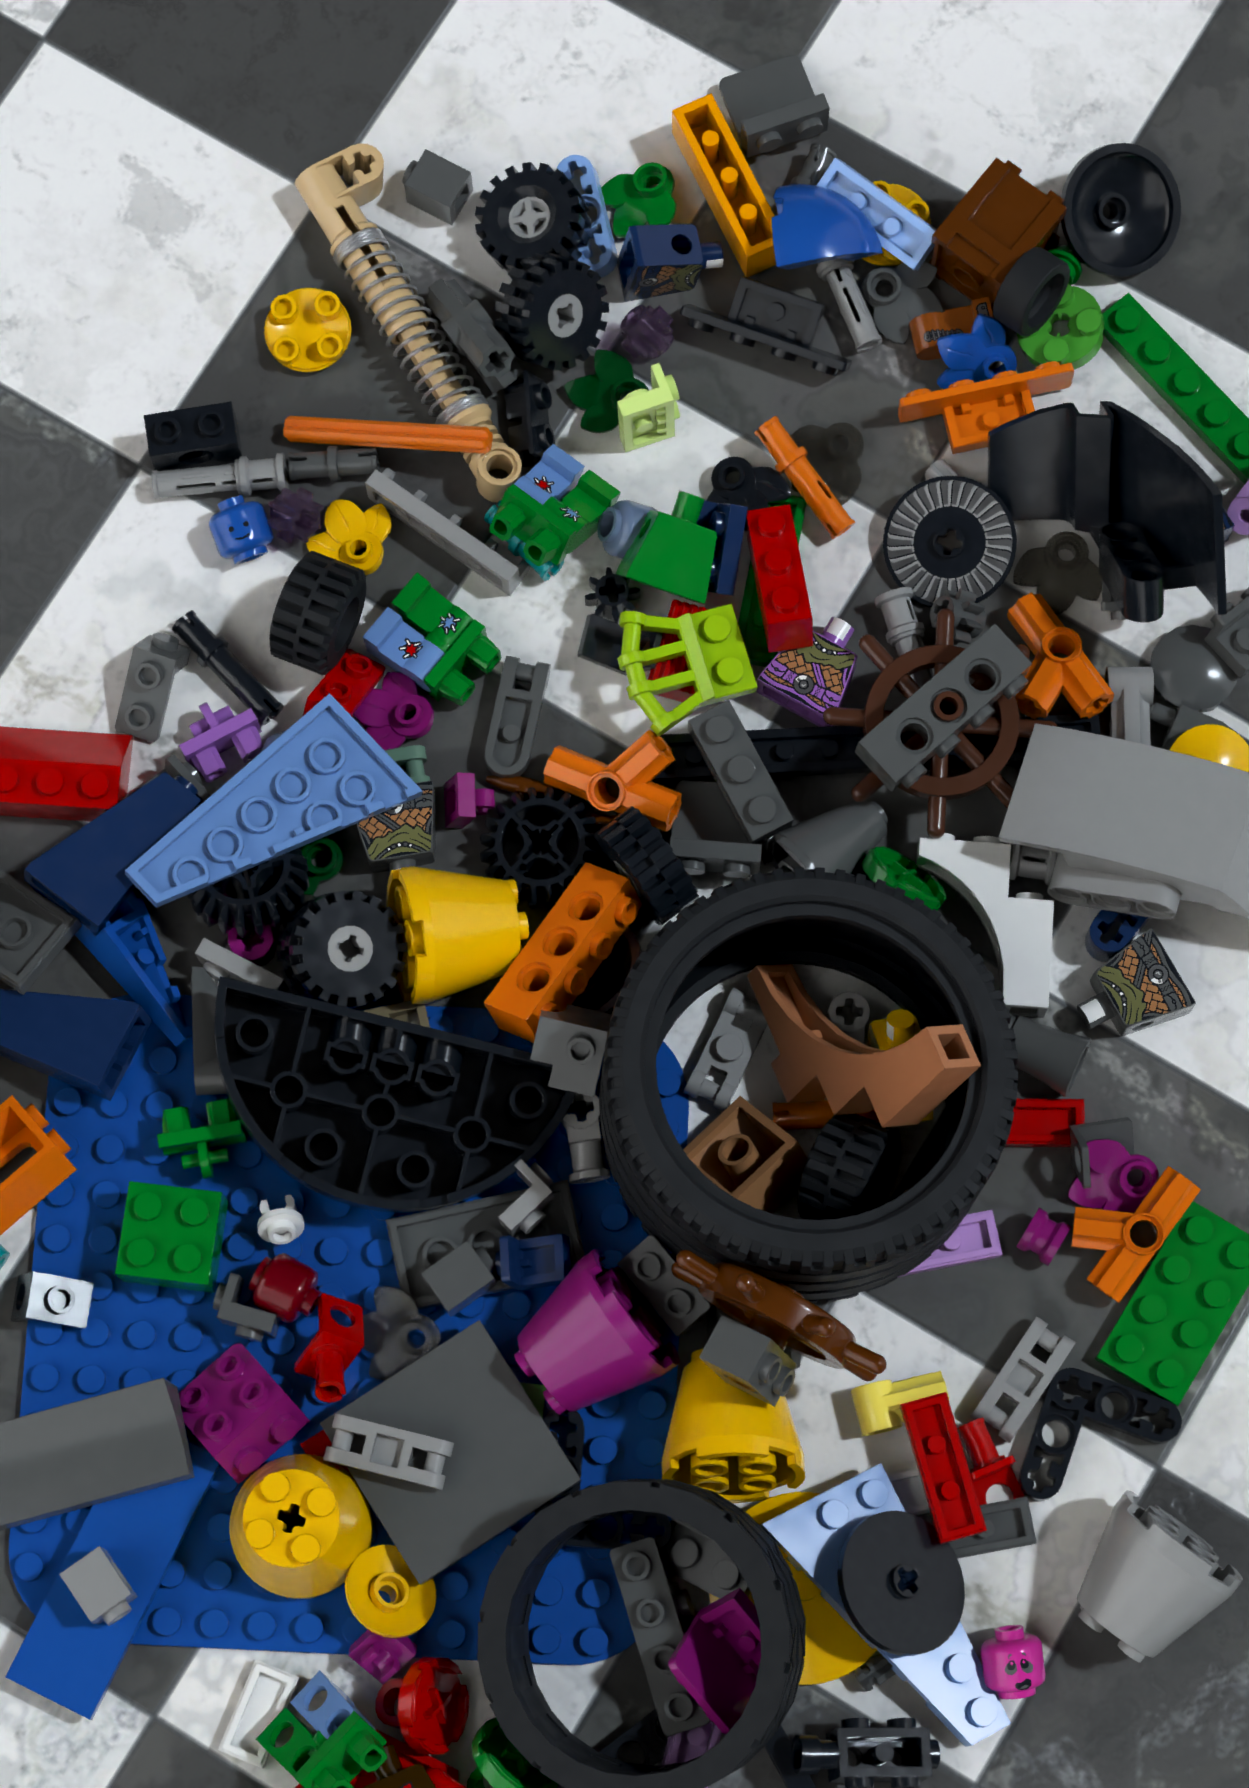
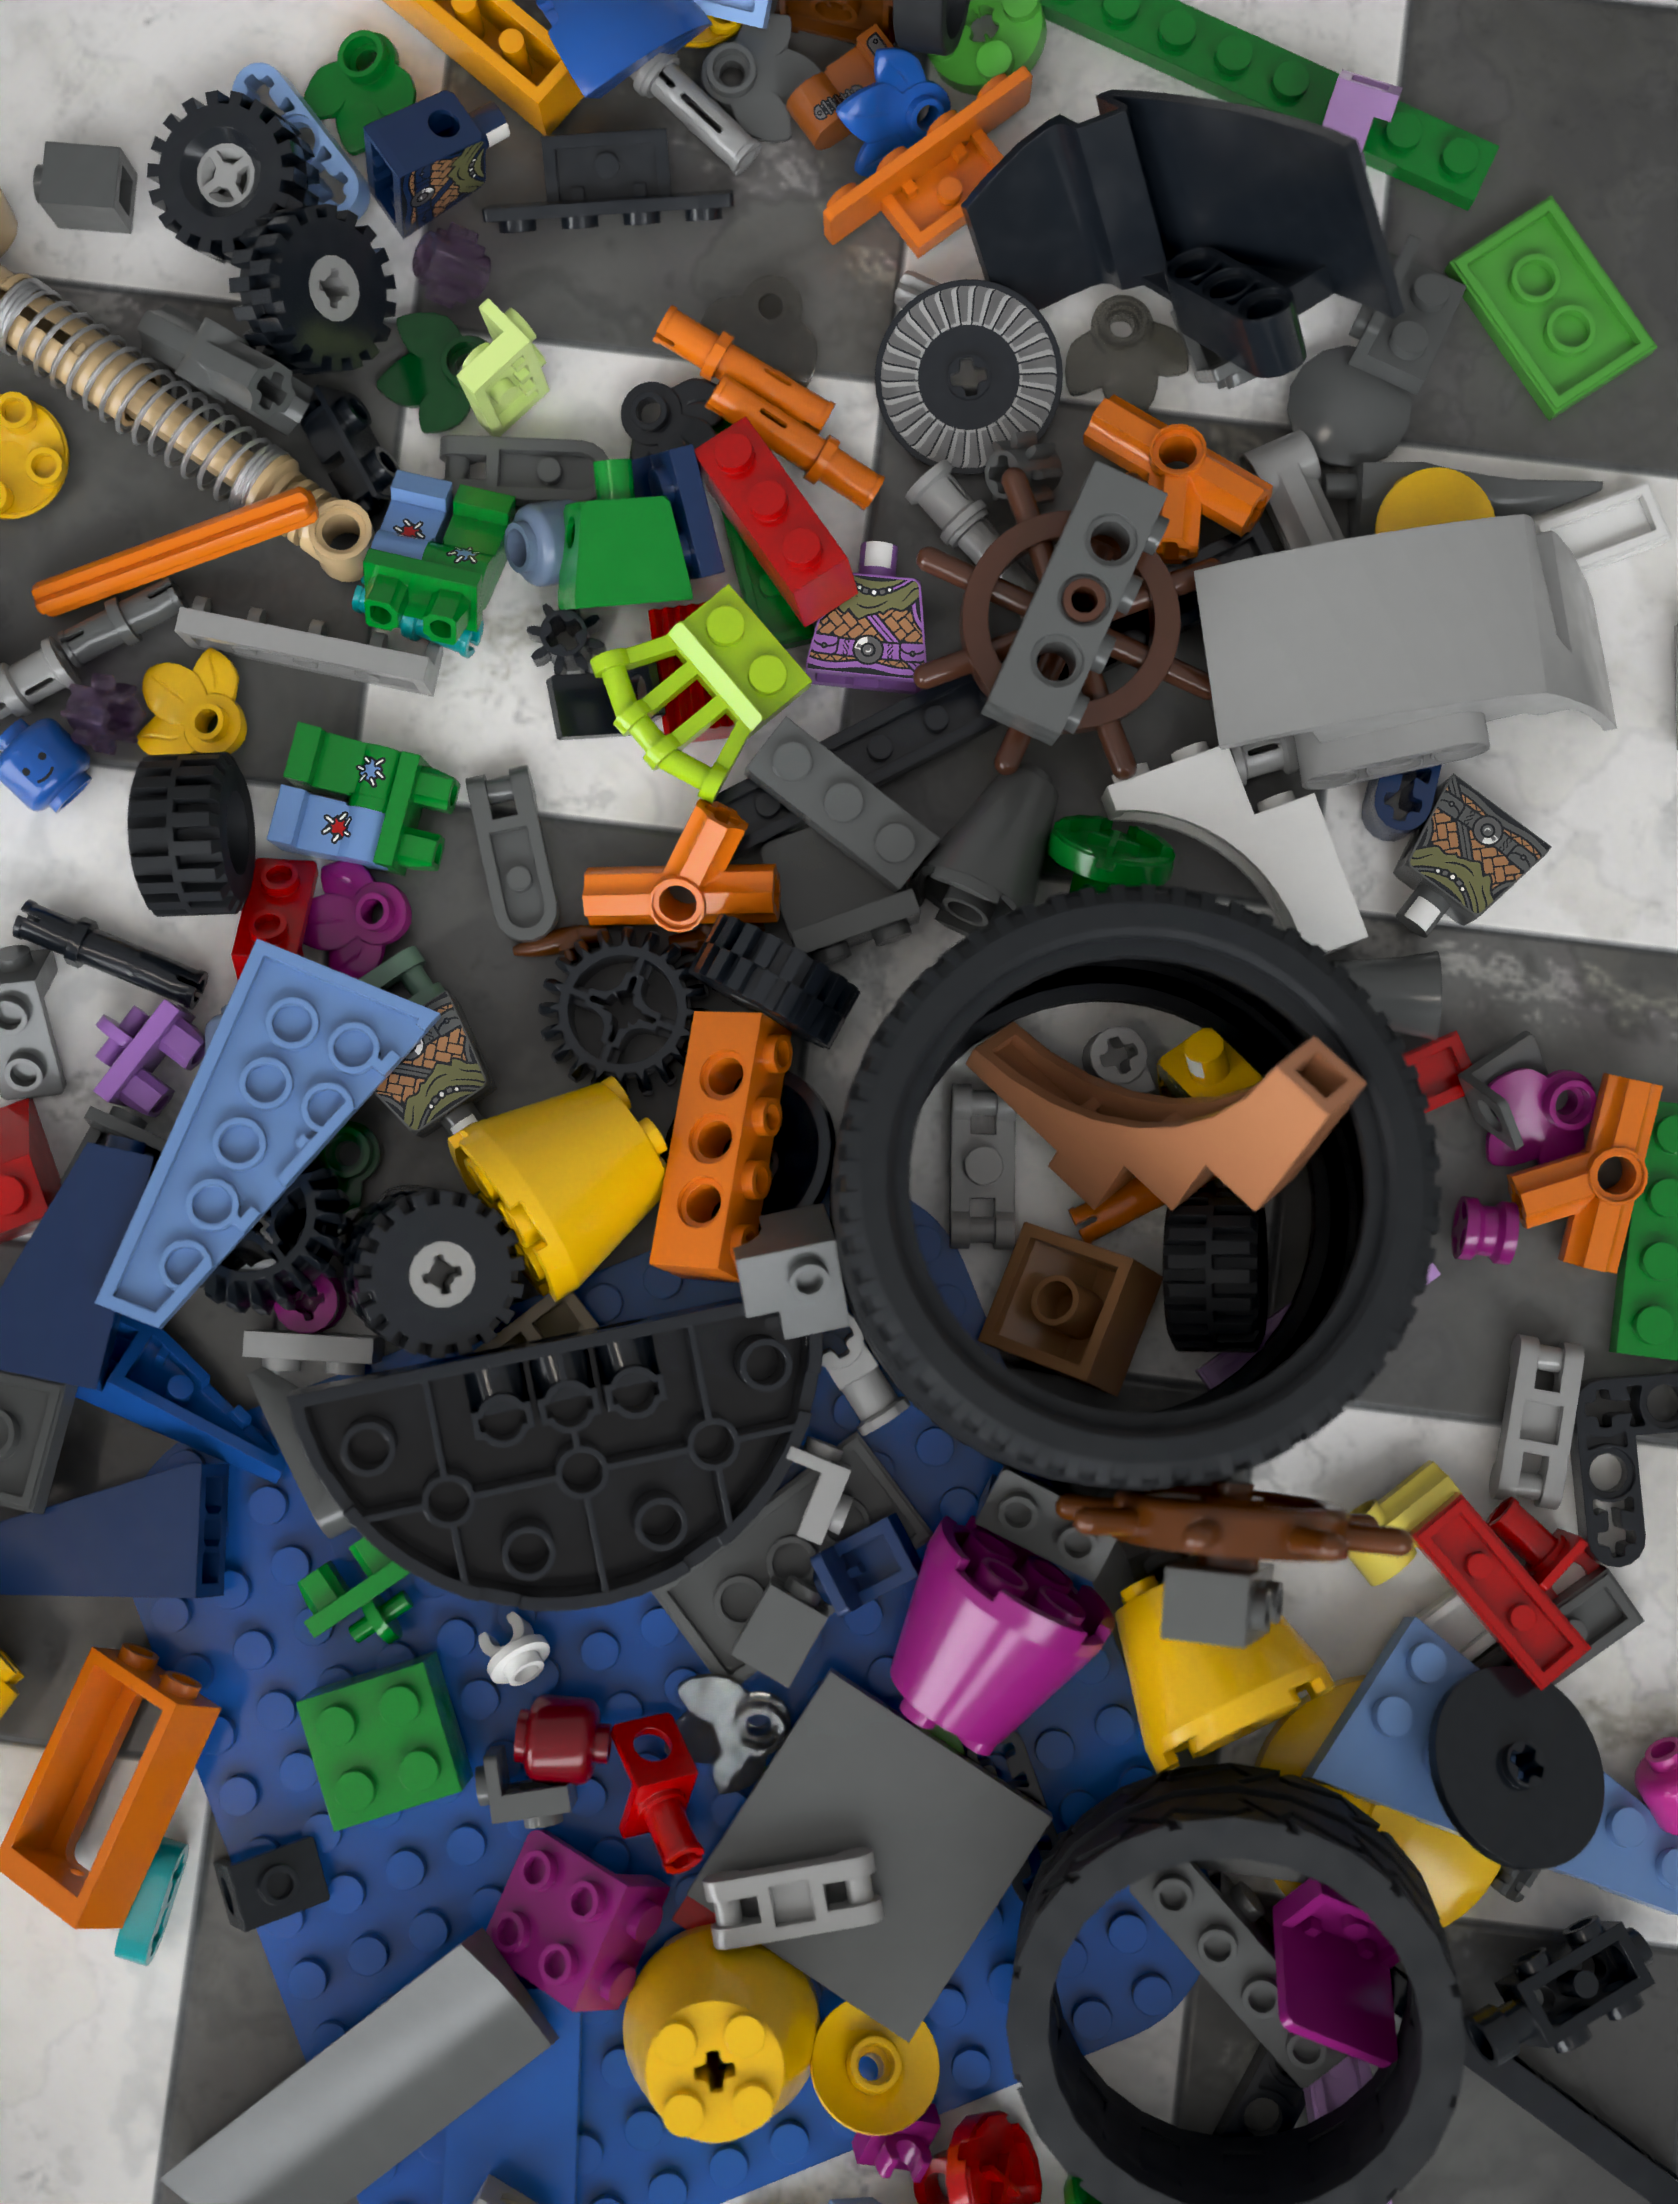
camera: 25 degrees left, 10 degrees up
magenta tile [444,772,495,829] -> none
none -> dark grey plate [439,435,609,507]
none -> orange pin [704,373,885,511]

